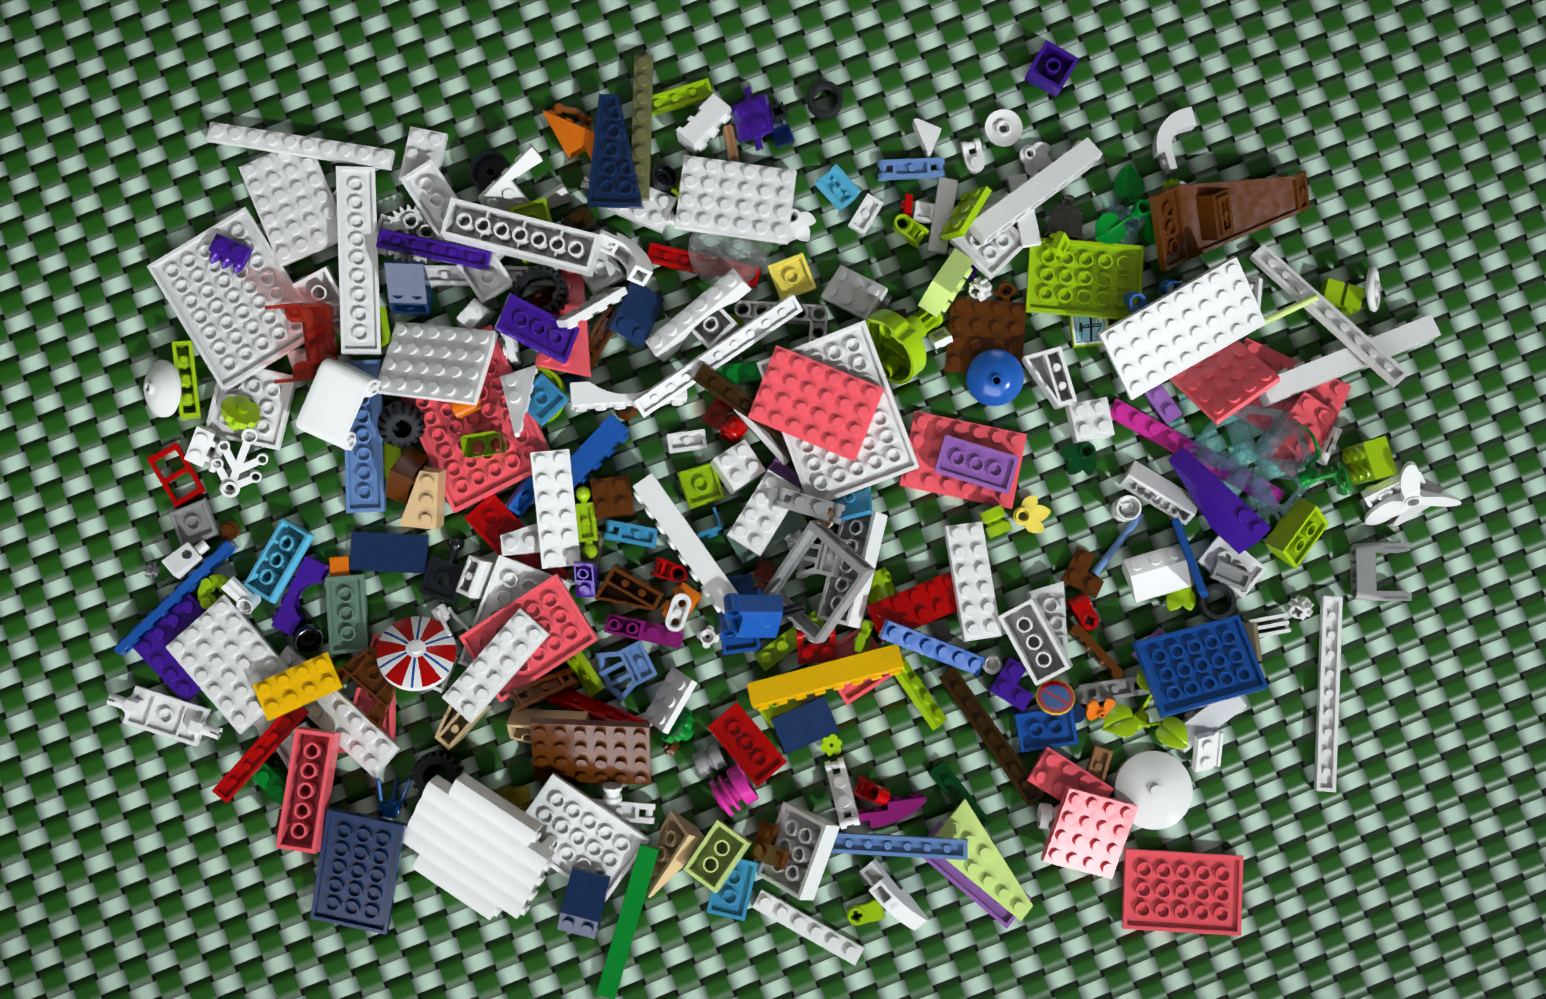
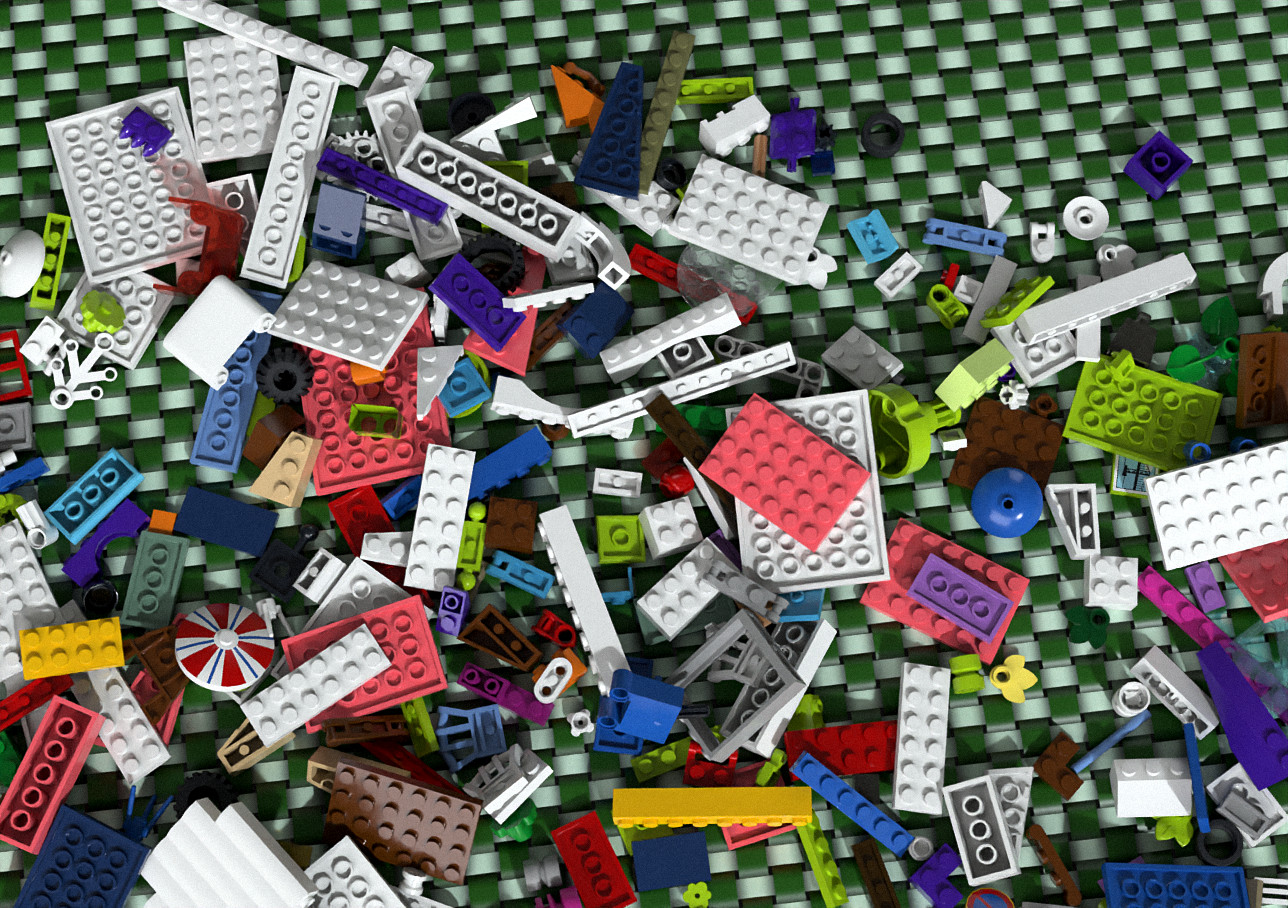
camera: 10 degrees right, 10 degrees down
reddish brown plate [220,521,240,540] -> none
reddish brown plate [662,740,680,756] -> none
clear red plate [754,558,777,592] -> none
light yellow plate [767,253,817,301] -> none
red piece [1067,592,1099,631] -> none
none -> white plate [463,744,529,814]

